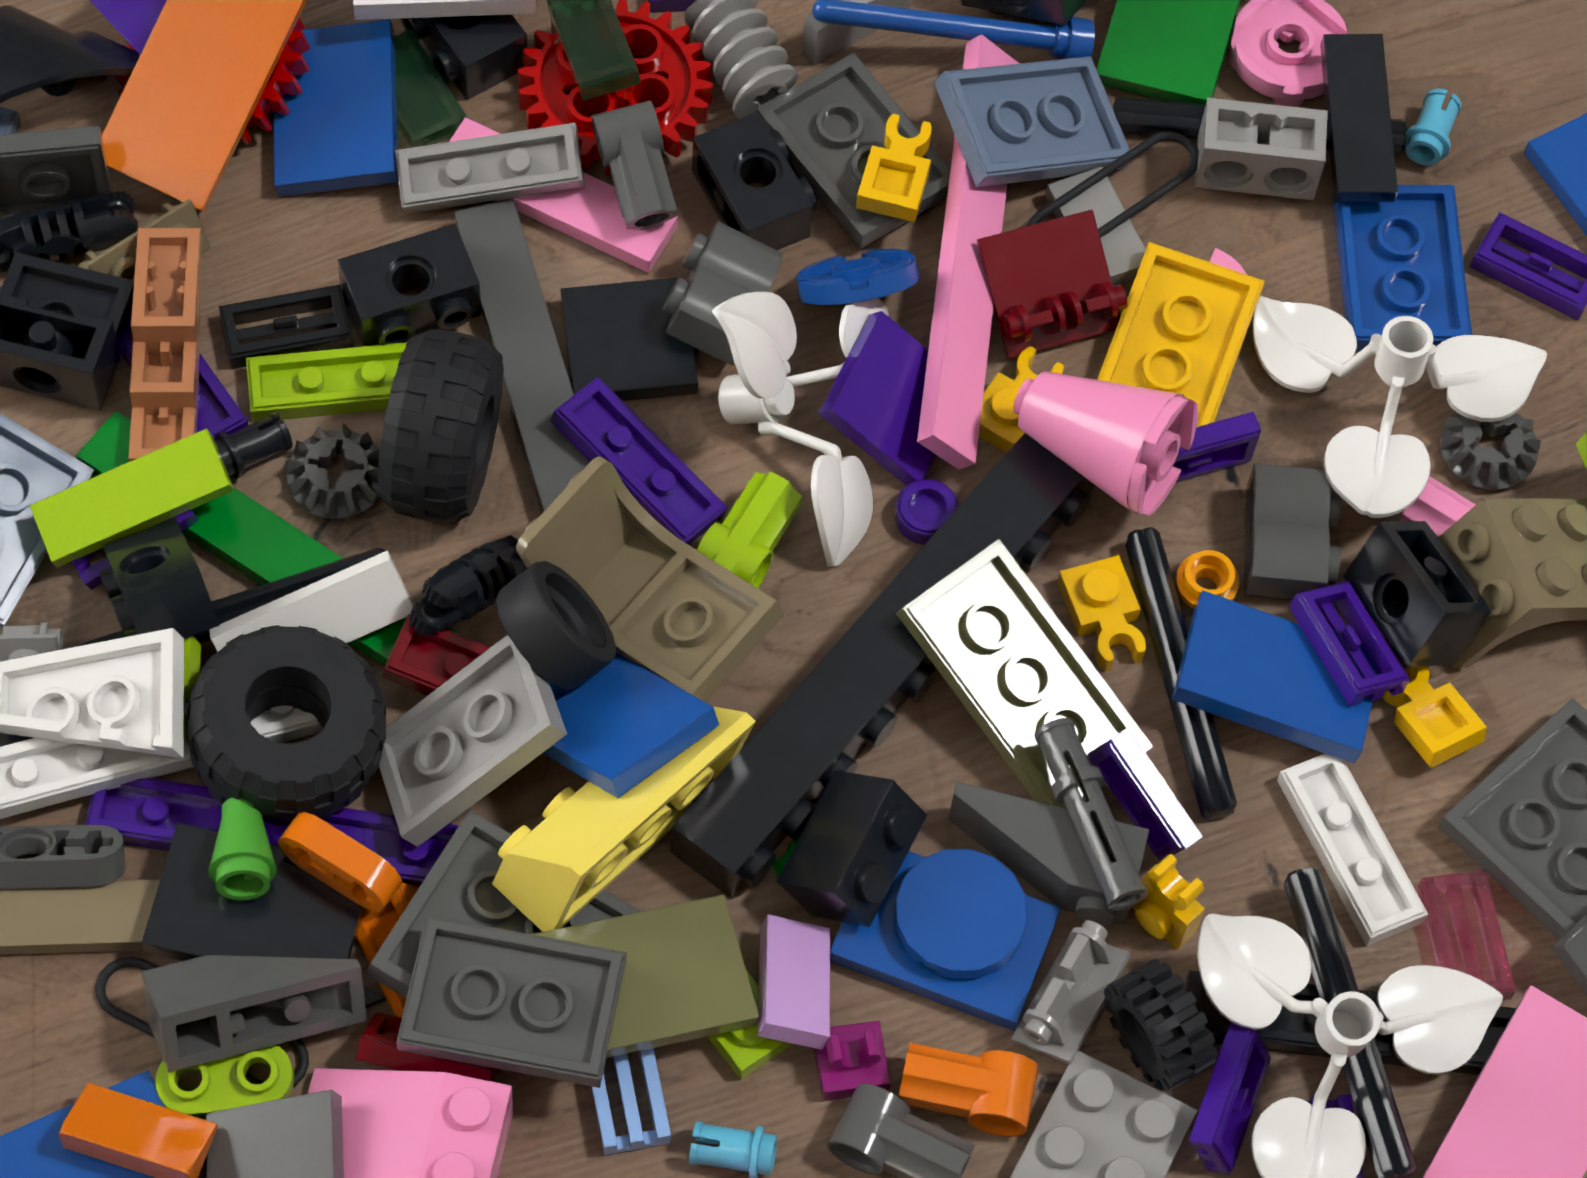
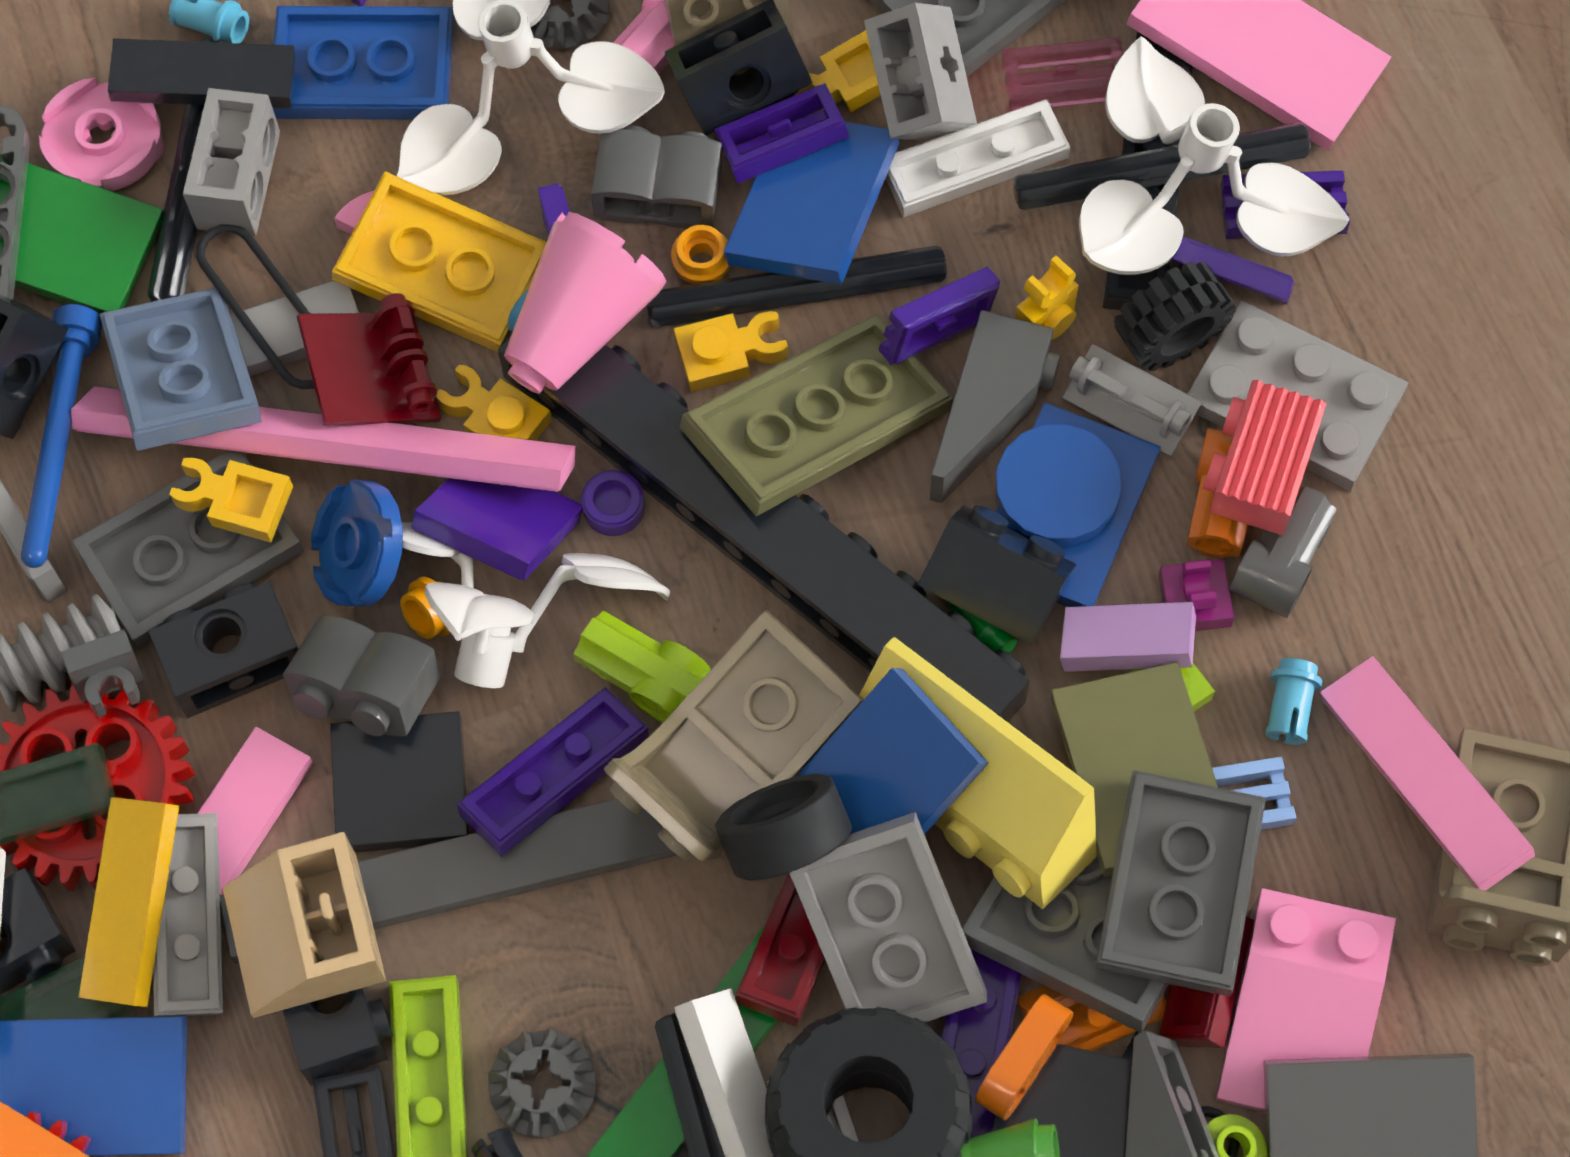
camera: 80 degrees left, 5 degrees up
black tyre [377,329,504,524] -> none
black hinge [409,535,527,636] -> none
dark grey piece [591,100,677,230] -> none
dark grey pin [1034,718,1148,911] -> none
none -> dark grey tile [61,629,144,717]
none -> yellow tile [78,797,179,1007]
none -> tan slope [222,832,386,1018]
none -> light orange plate [400,576,451,639]
none -> light grey brick [864,2,977,140]
none -> coral brick [1203,380,1327,535]

